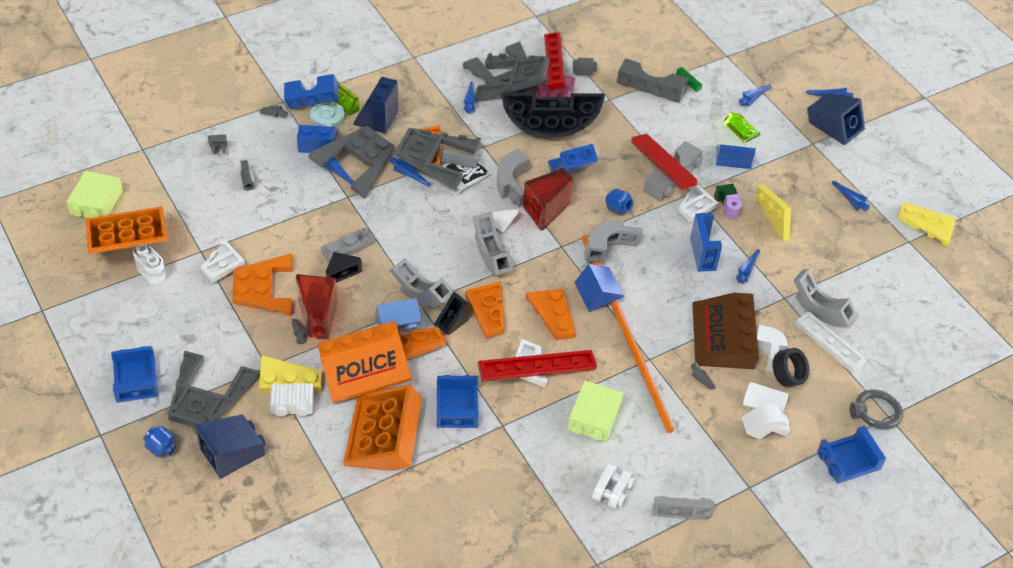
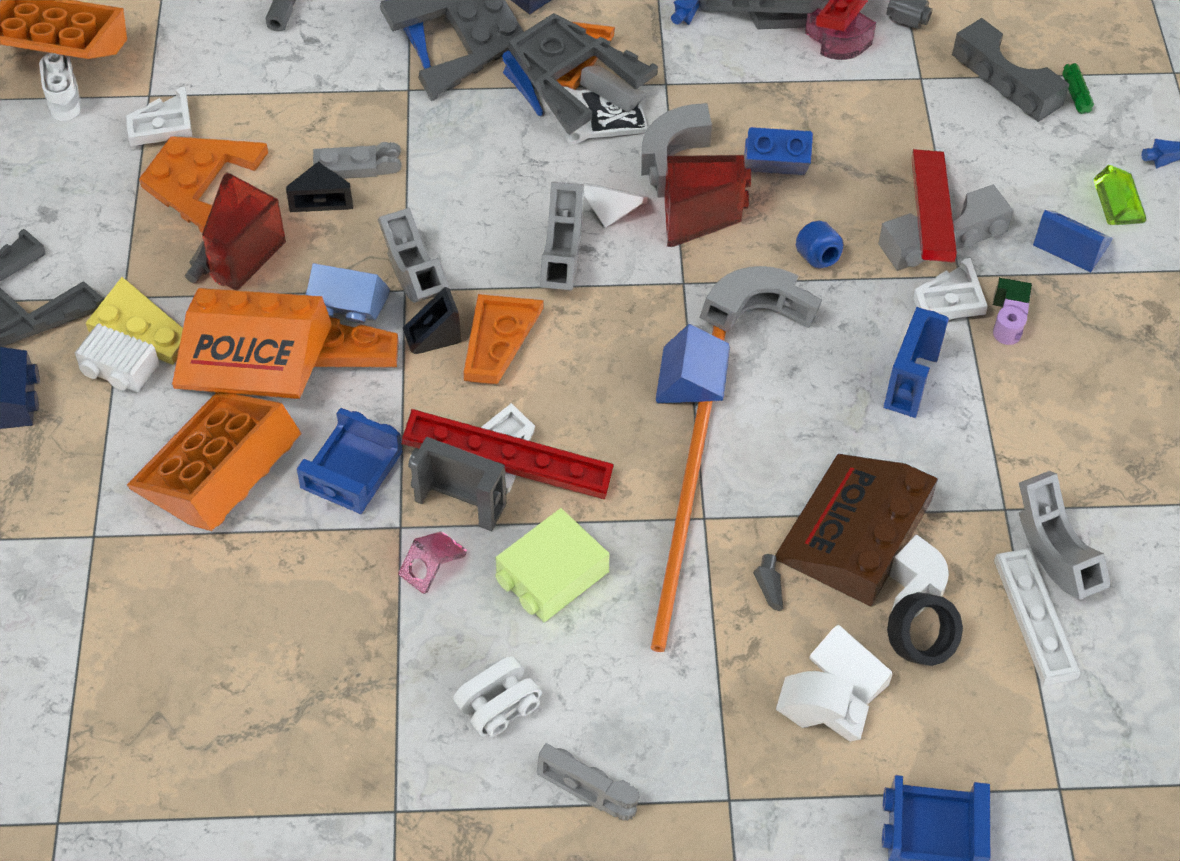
camera: 30 degrees right, 5 degrees up
black brick [502,93,605,138] -> none
orange wing [525,288,576,340] -> none
blue piece [736,249,760,283] -> none
light yellow wing [756,184,791,241] -> none
dark grey piece [849,389,903,429] -> none
none -> clear pink bracket [398,531,467,594]
none -> dark grey panel [408,437,507,532]

